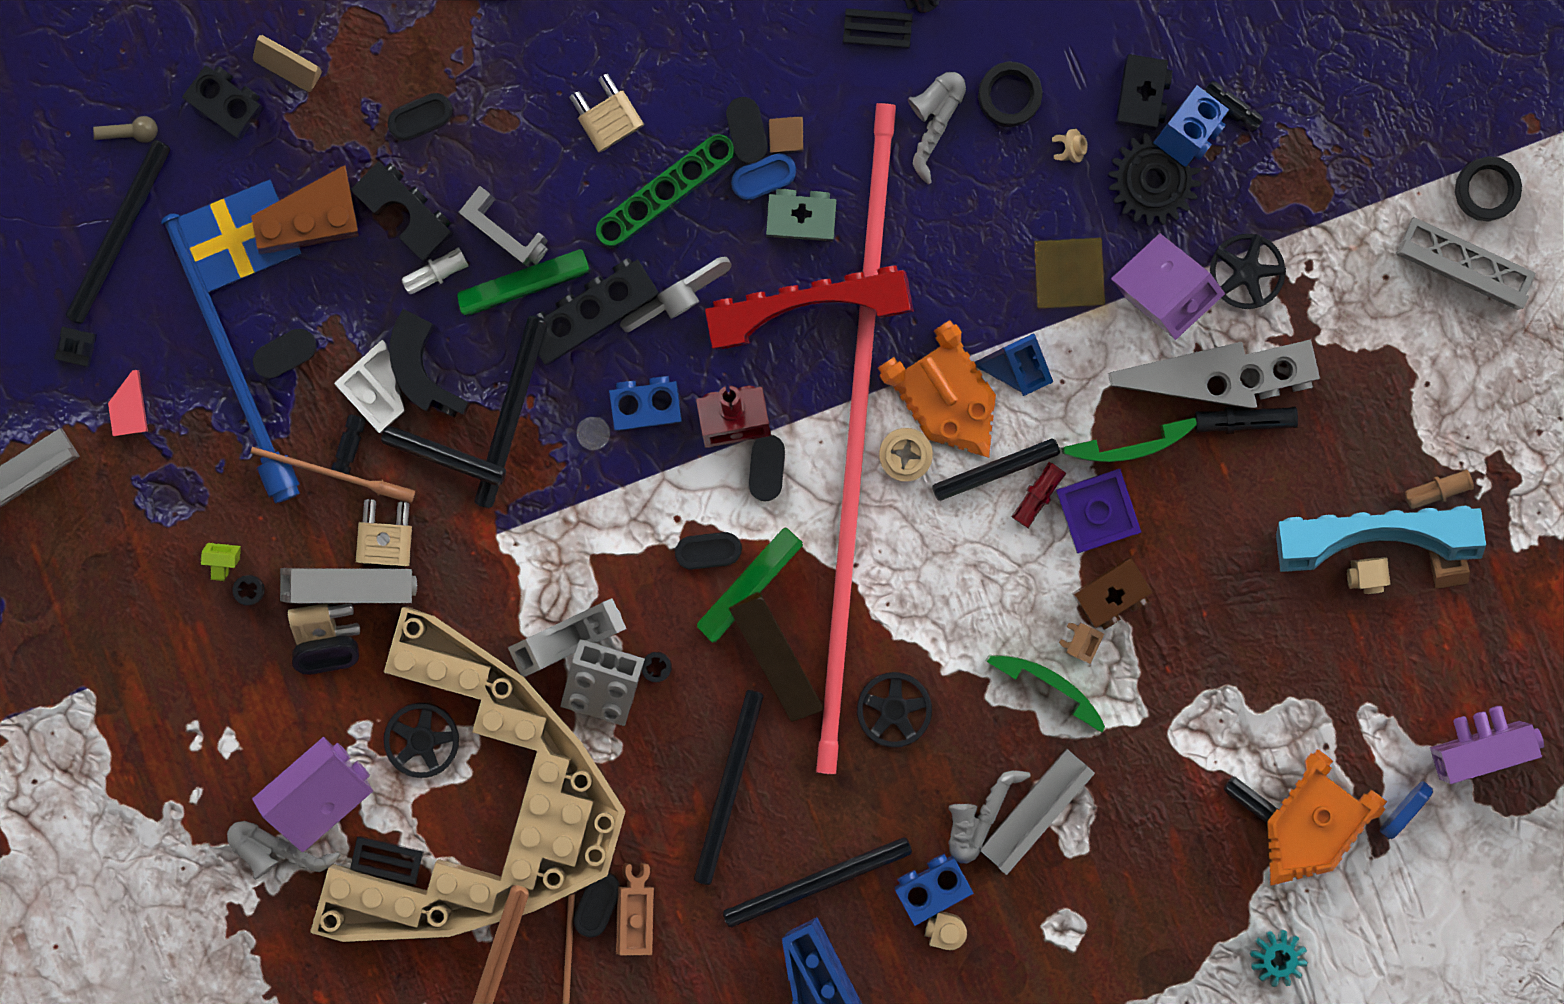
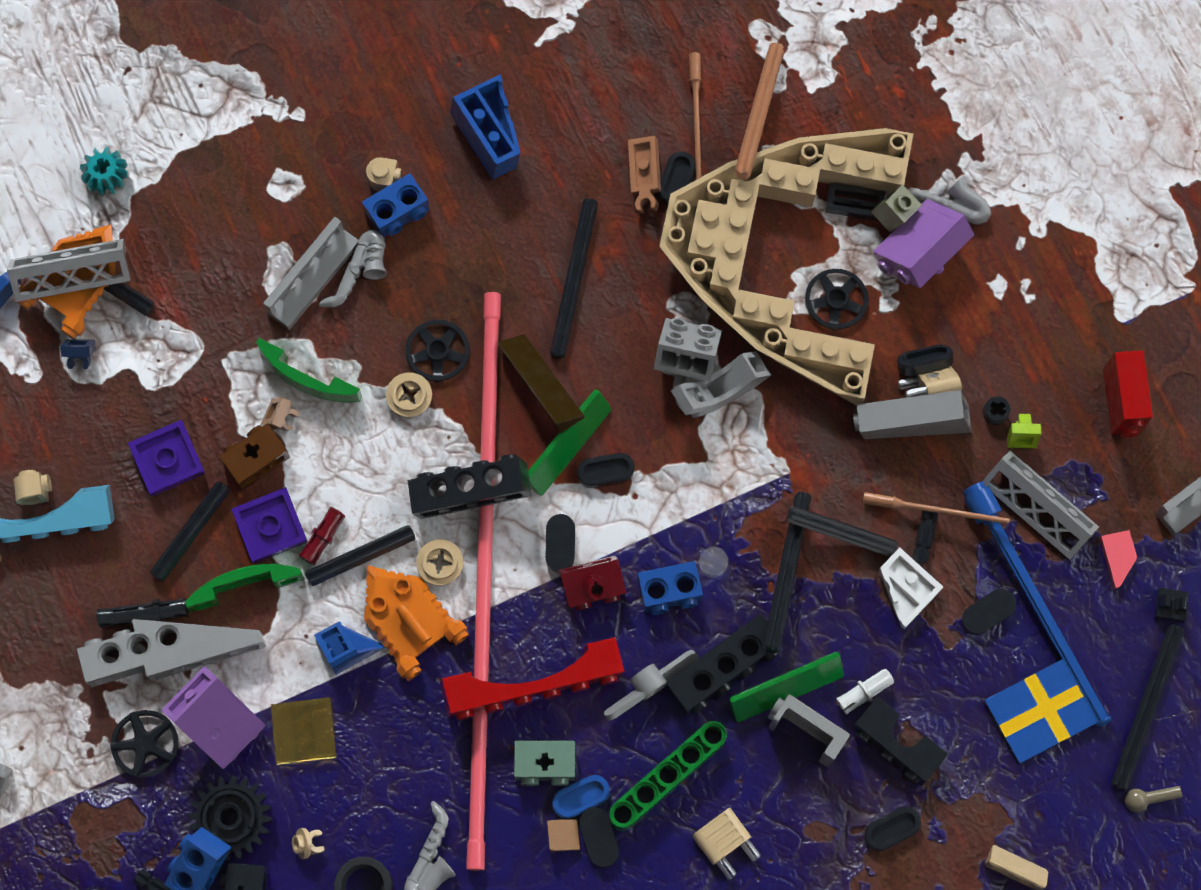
camera: 165 degrees right, 15 degrees down
black brick [182,65,264,140] -> none
dark orange wedge [251,165,359,254] -> none
tan piece [356,499,412,566] -> none
black arch [389,308,471,417] -> none
black bush [642,652,672,682] -> none
black axle [723,837,912,928] -> none
none -> light grey fence [7,239,131,302]
none -> dark blue tile [61,339,96,369]
none -> dark purple plate [128,420,205,497]
none -> black axle [150,481,230,582]
none -> tan gear [386,373,432,419]
none -> black brick [407,454,532,519]
none -> olive brick [871,184,922,232]
none -> light grey fence [983,451,1099,559]
none -> red brick [1103,350,1153,438]

